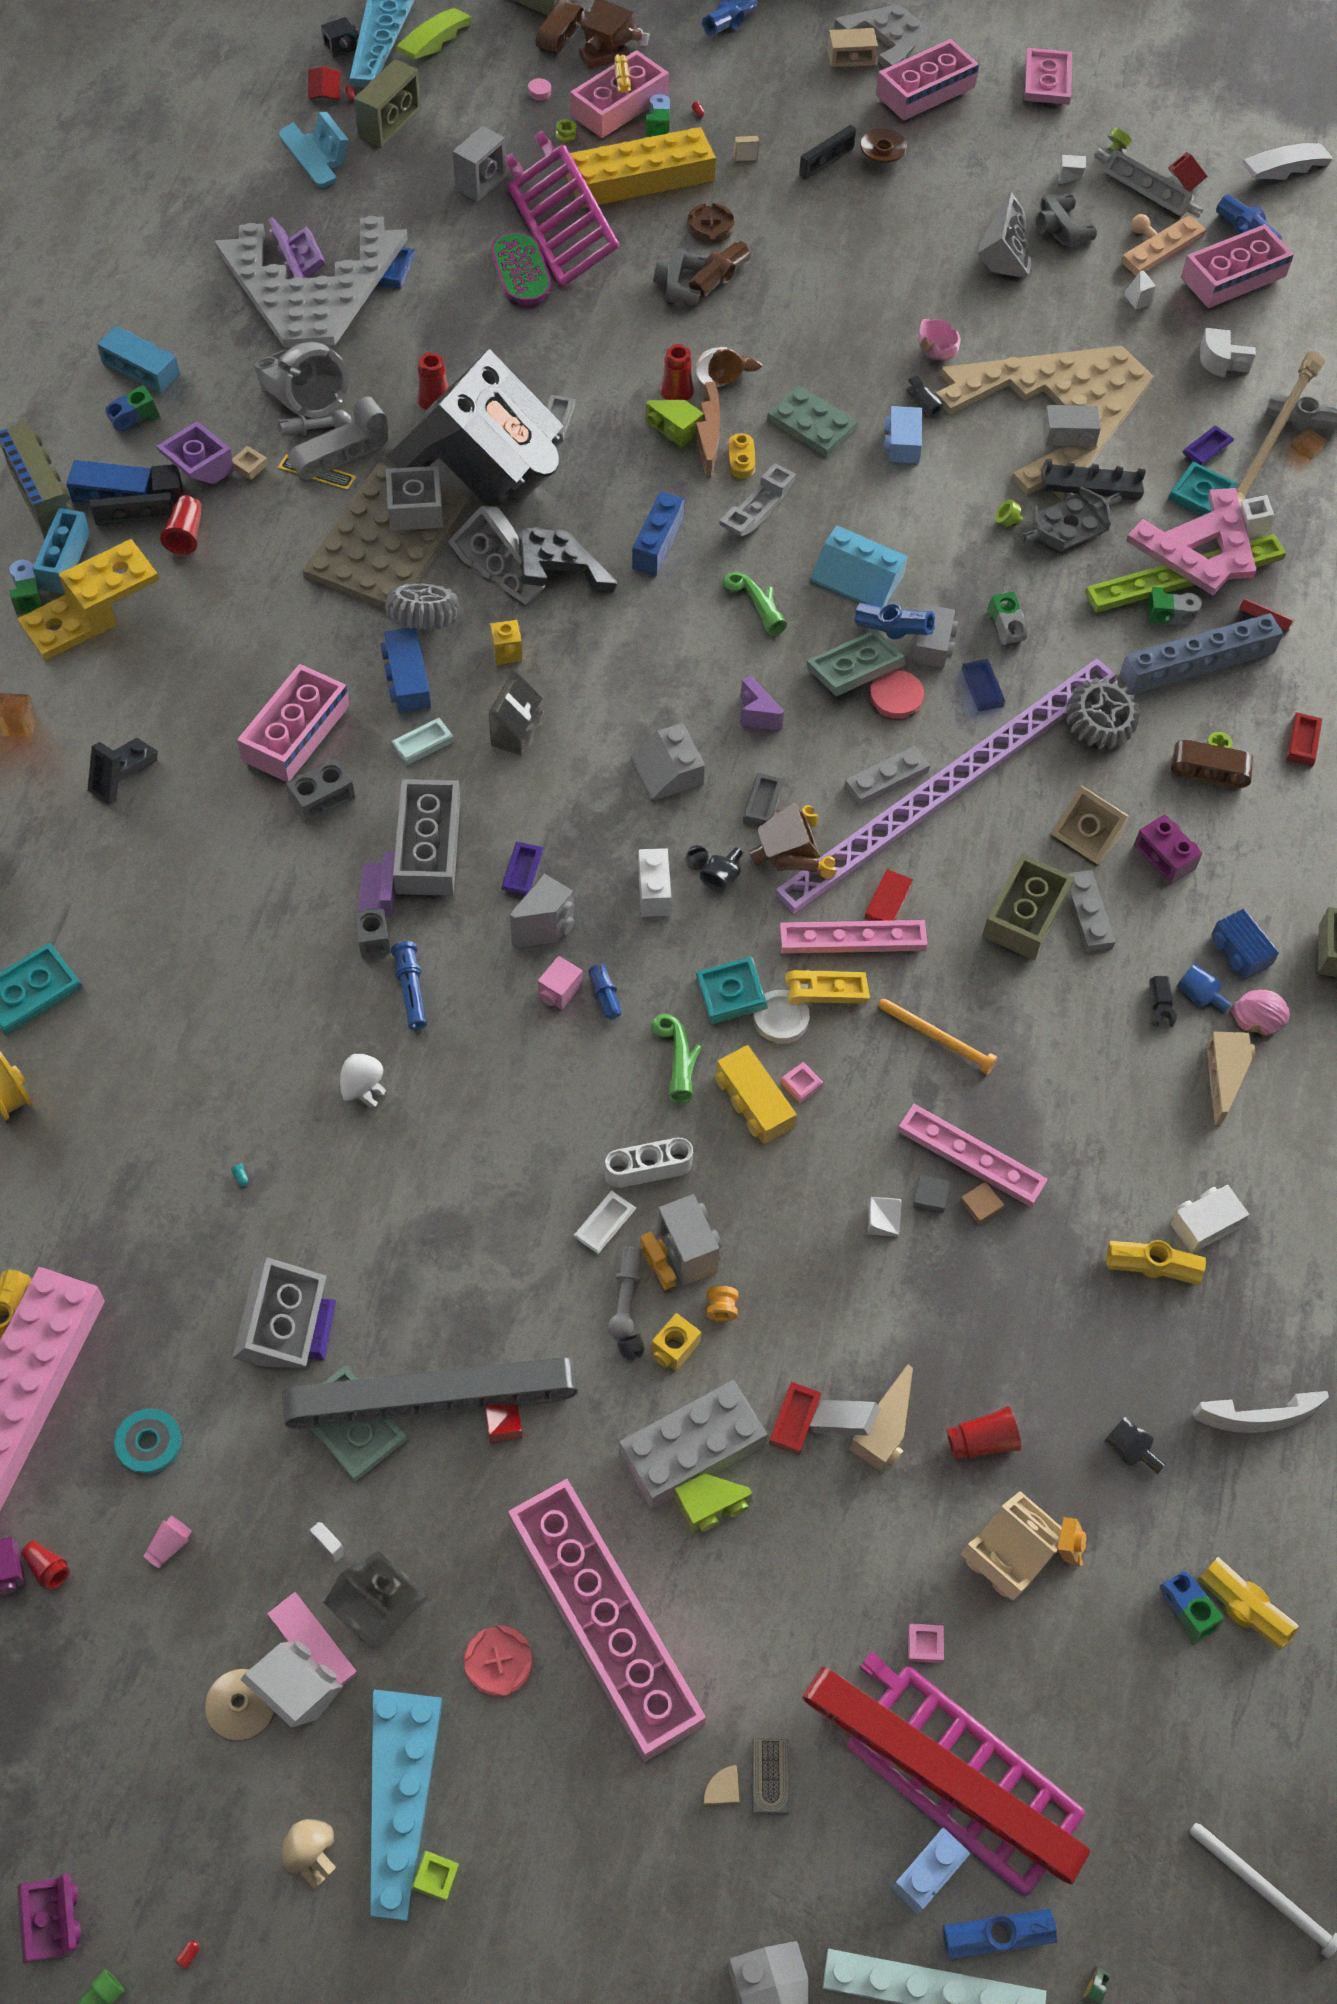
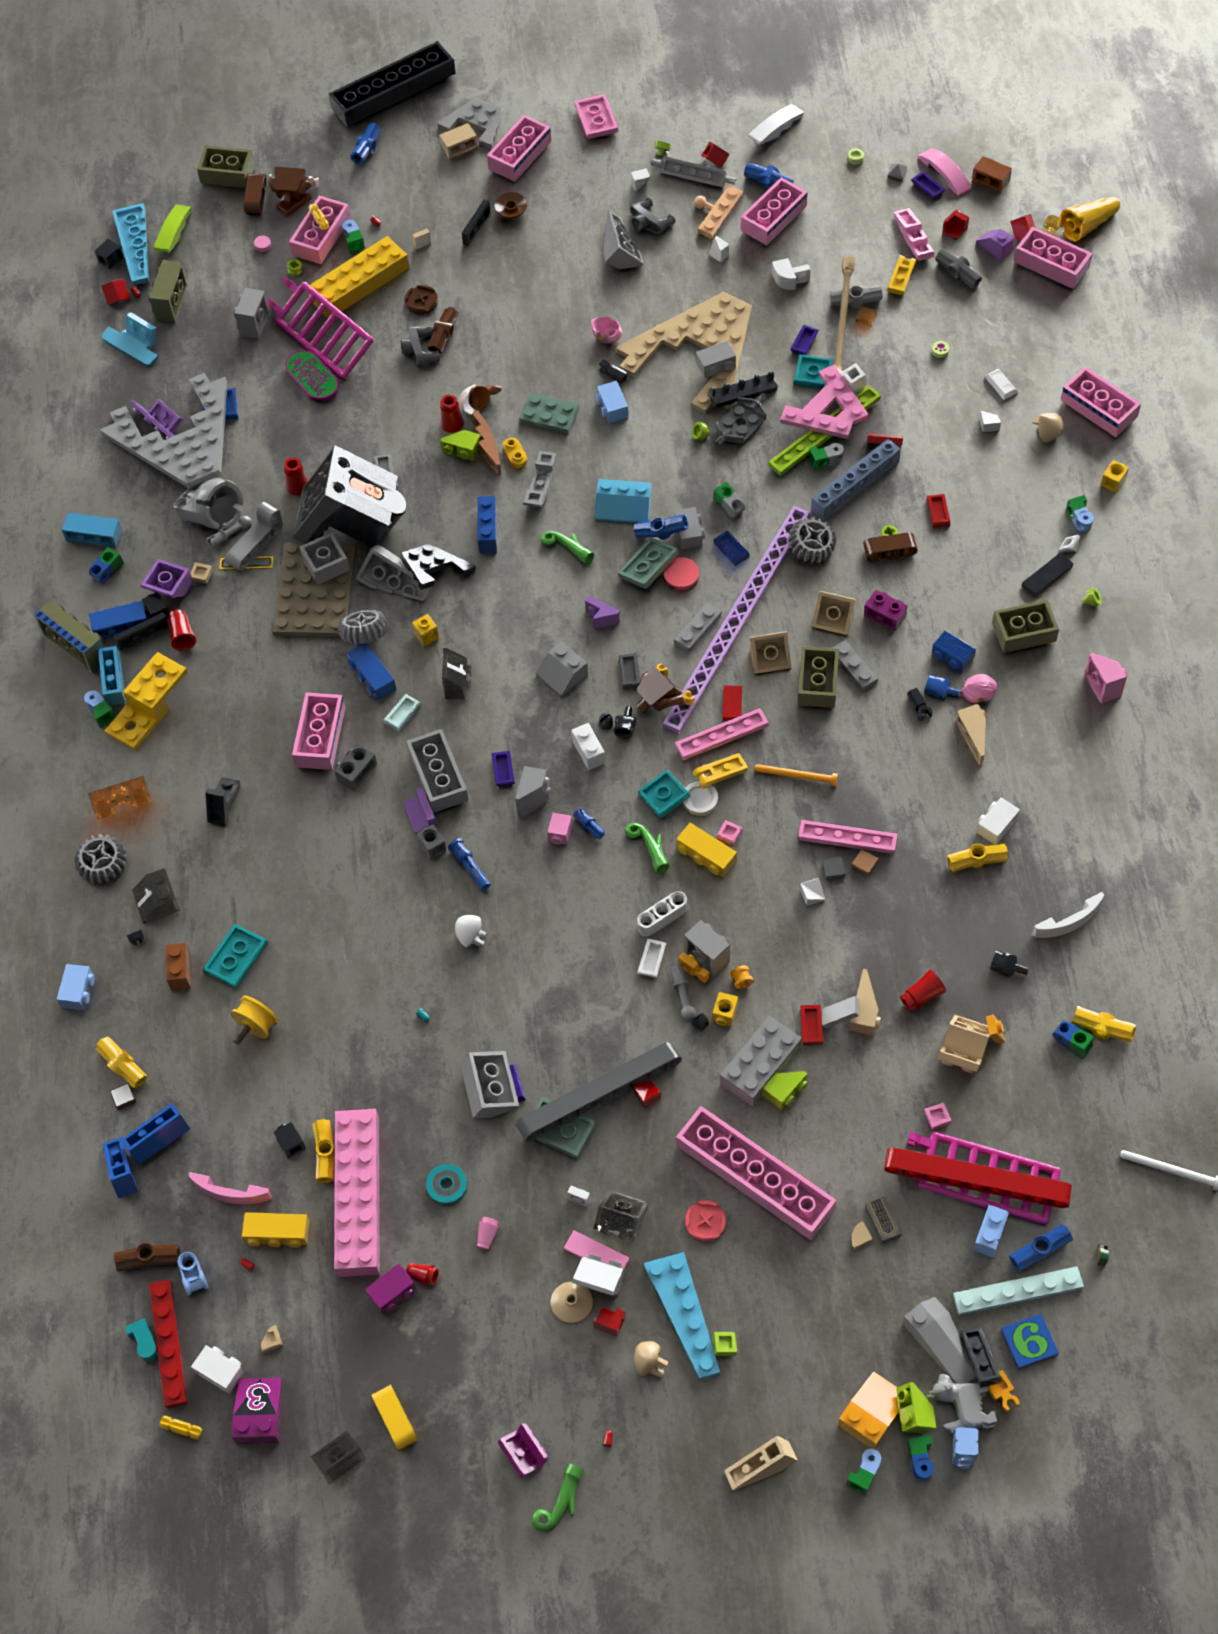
camera: 15 degrees left, 0 degrees up
none -> red panel [593,1308,626,1337]
none -> tan slope [750,631,791,674]

